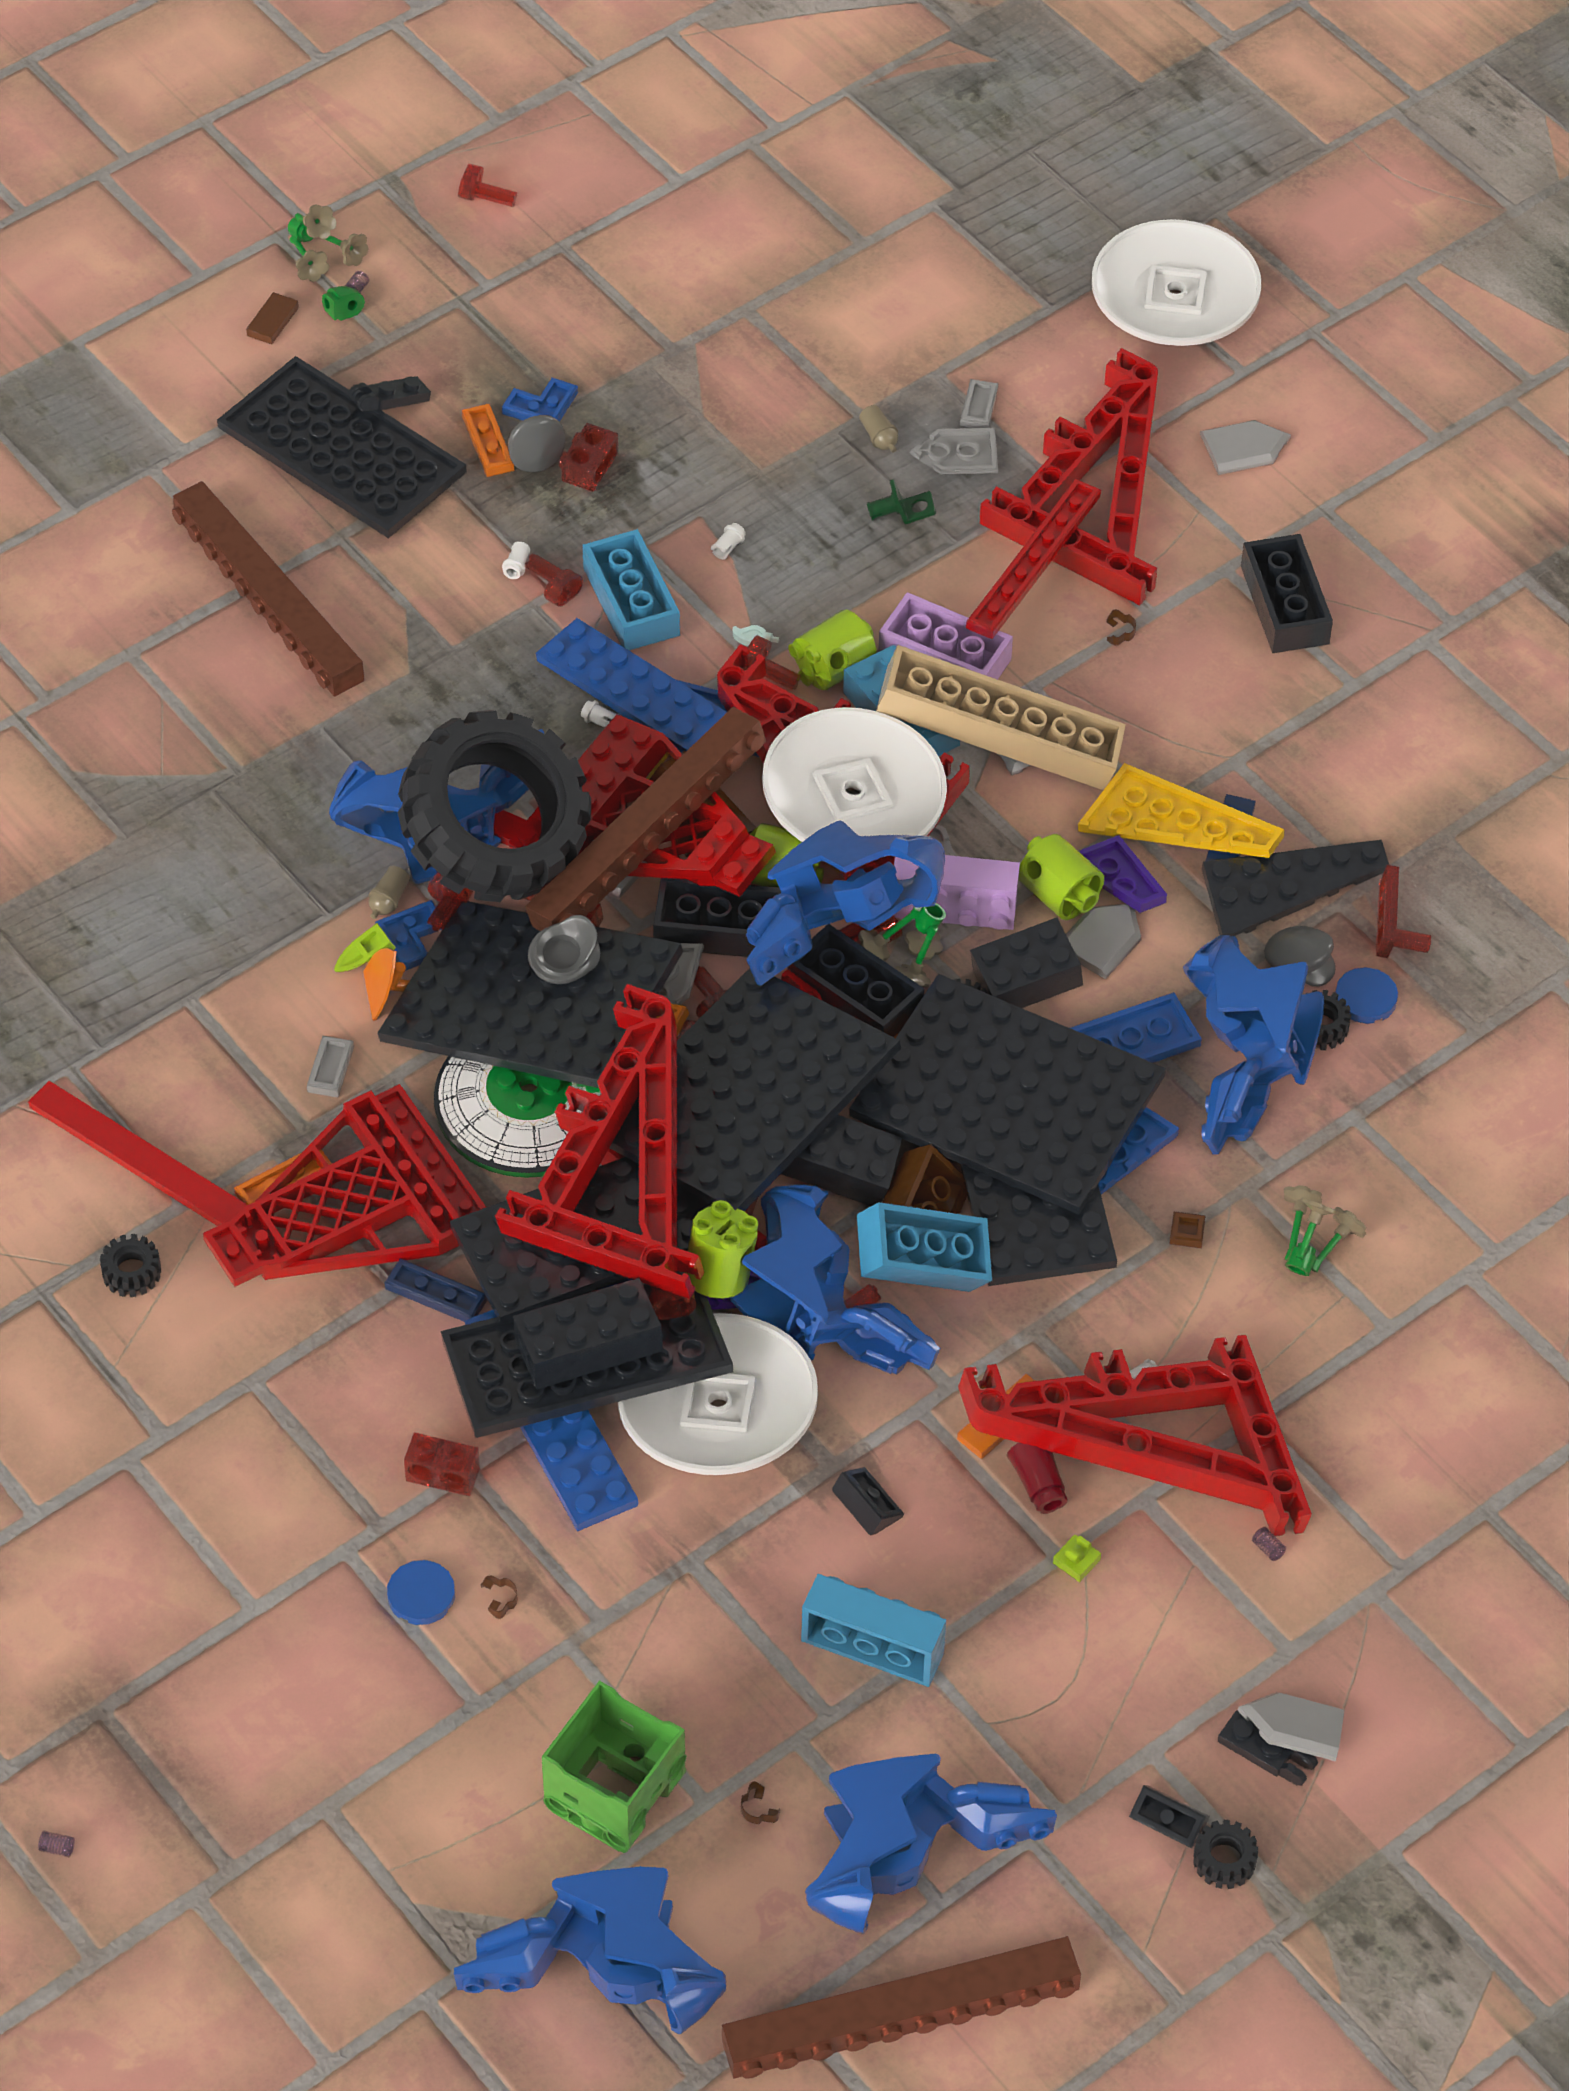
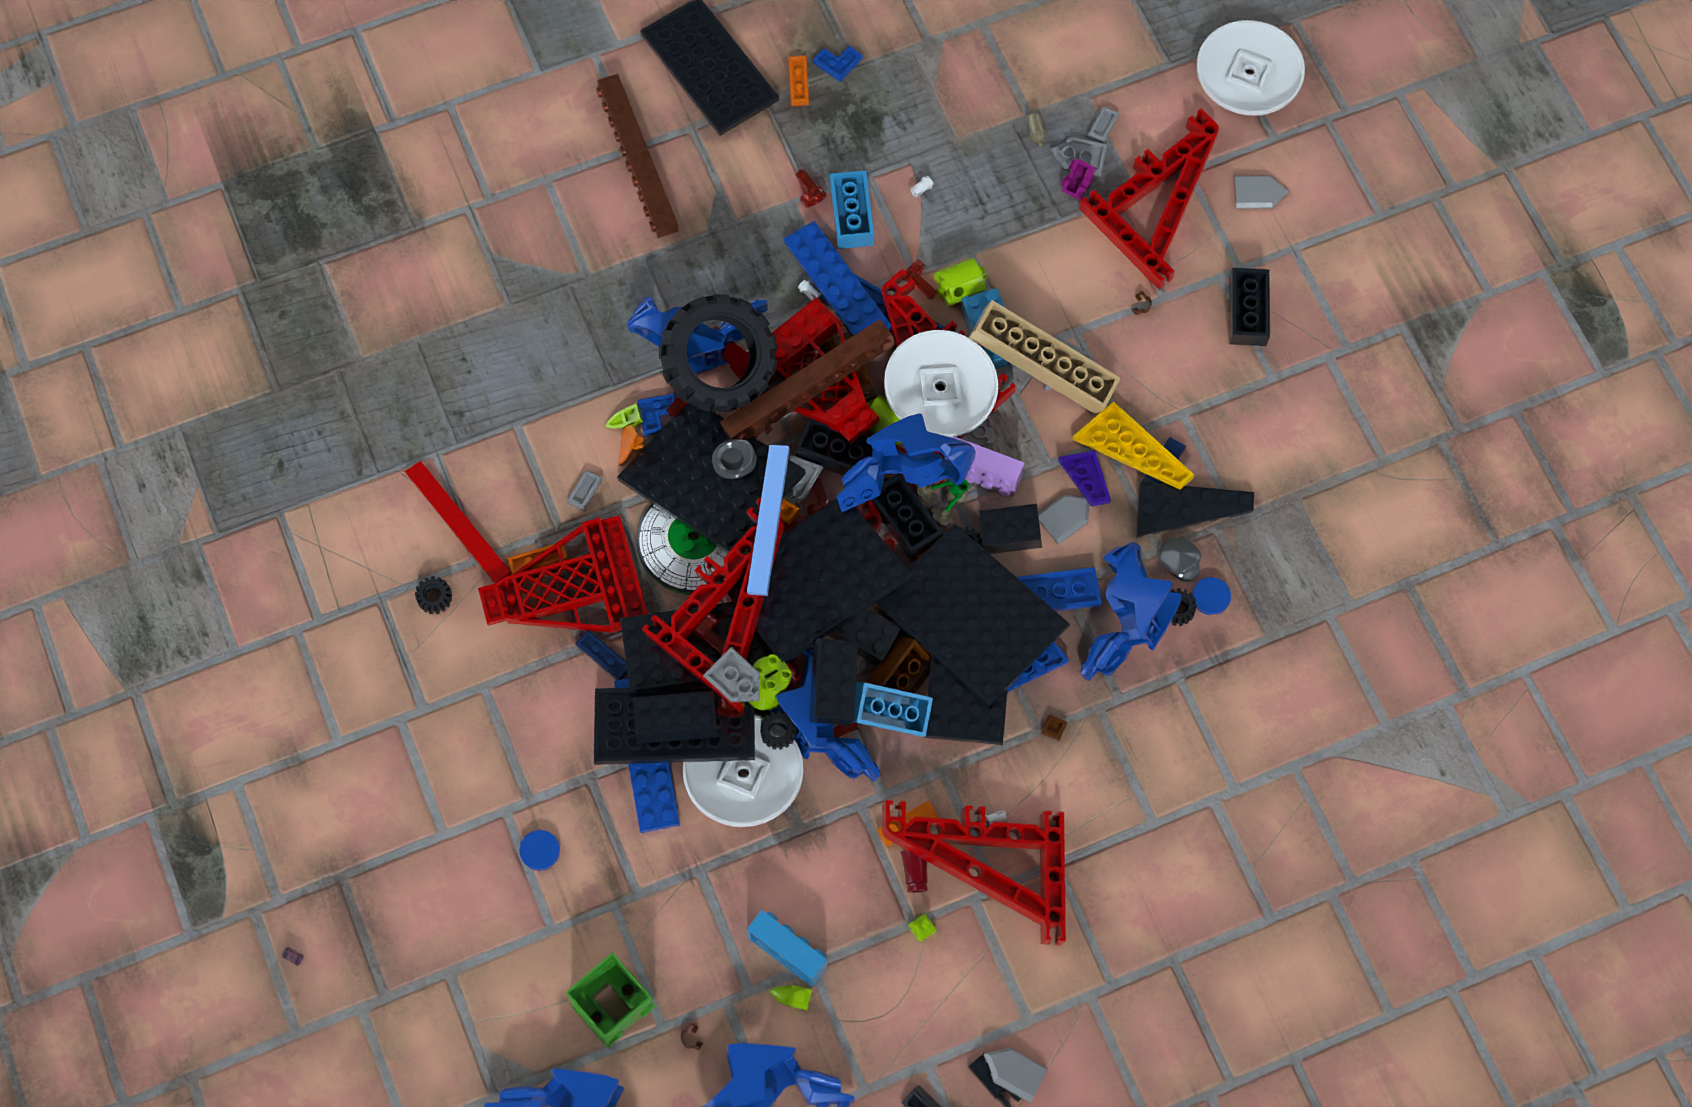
camera: 15 degrees right, 15 degrees up
black hinge [348,376,431,412] -> none
dark tan piece [369,866,410,919] -> none
clear red brick [404,1432,480,1496] -> none
reddish brown piece [481,1575,518,1619] -> none
white pin [502,542,530,579] -> none
dark grey piece [508,415,565,472] -> none
clear red brick [559,423,618,492] -> none
light aqua piece [732,625,779,647] -> none
black slope [832,1467,904,1535] -> none
dark green bracket [867,479,936,525] -> none
lavender brick [878,592,1013,680] -> none
red tile [966,479,1101,639] -> none
lime cylinder [1019,834,1104,920] -> none
piece [1252,1527,1286,1561] -> none
plant [1284,1185,1366,1276] -> none
clear red piece [1376,865,1431,958] -> none
none -> clear red piece [693,613,726,654]
none -> light grey tile [703,647,760,702]
none -> light blue tile [747,445,790,596]
none -> black tyre [760,711,796,750]
none -> lime plate [770,985,812,1011]
none -> black brick [810,638,858,726]
none -> magenta cylinder [1061,158,1097,200]

